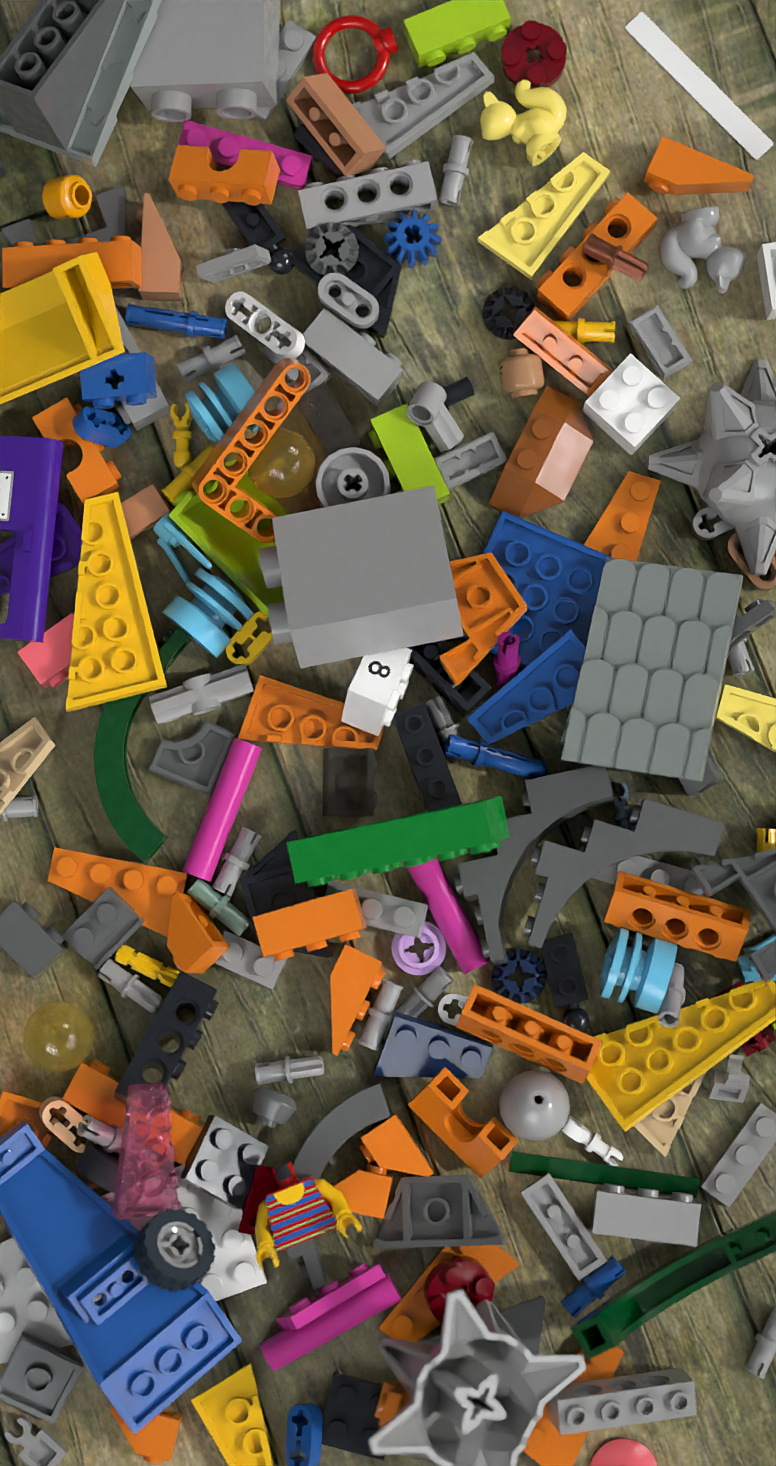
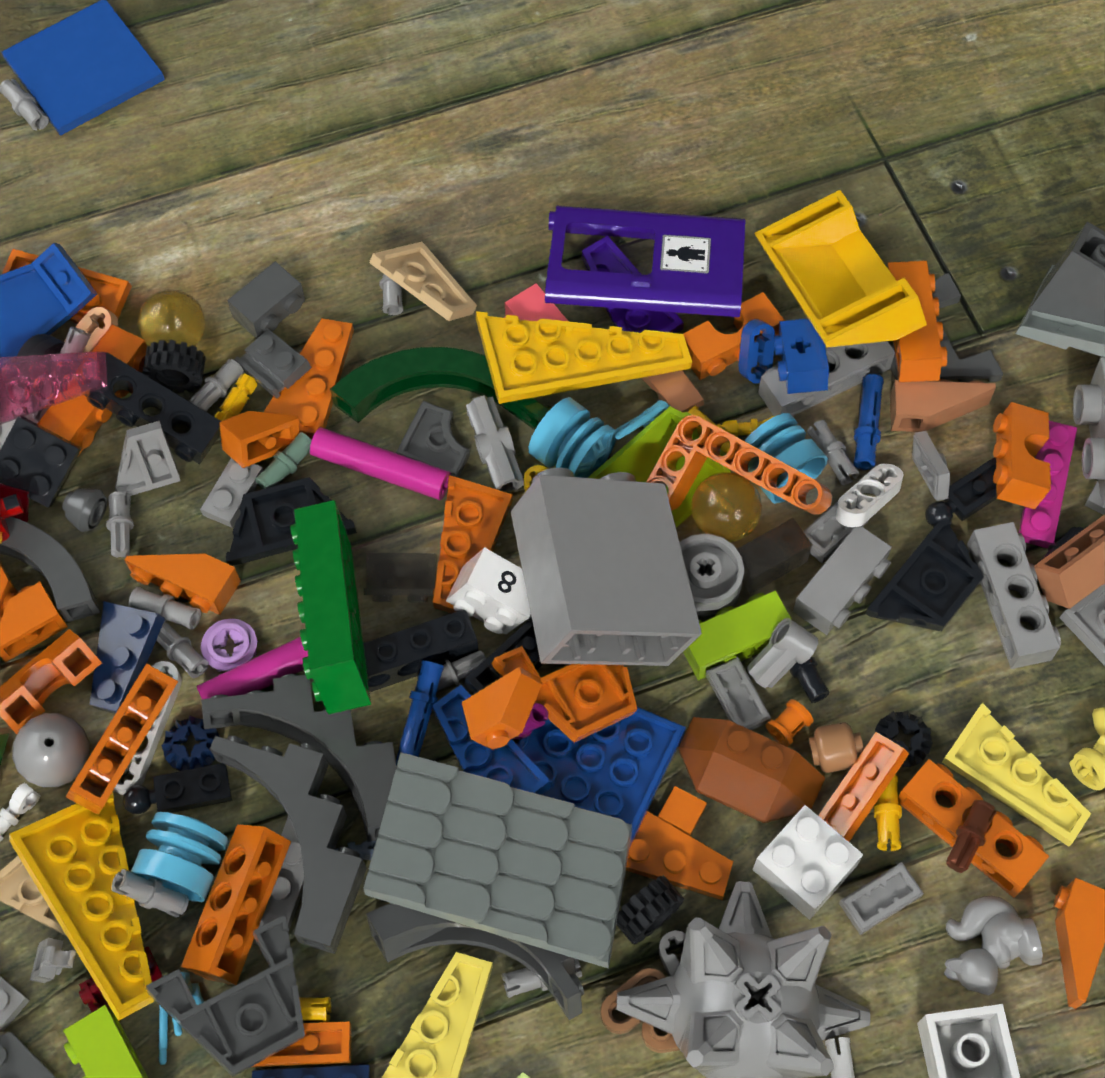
camera: 85 degrees right, 20 degrees down
light orange head [42,174,92,220] -> none
light grey pin [212,826,262,897] -> none
orange brick [253,888,367,961] -> none
dark grey gear [305,222,359,276] -> none
light grey plate [318,273,379,328] -> none
light grey plate [325,881,429,938] -> none
blue gear [384,209,441,269] -> none
light grey pin [438,135,473,206] -> none
none -> light grey wing [115,421,181,496]
none -> black tyre [142,340,206,393]
none -> orange slope [461,667,542,750]
none -> black tyre [616,875,685,945]
none -> orange tile [658,786,707,836]
none -> orange bush [765,699,814,747]

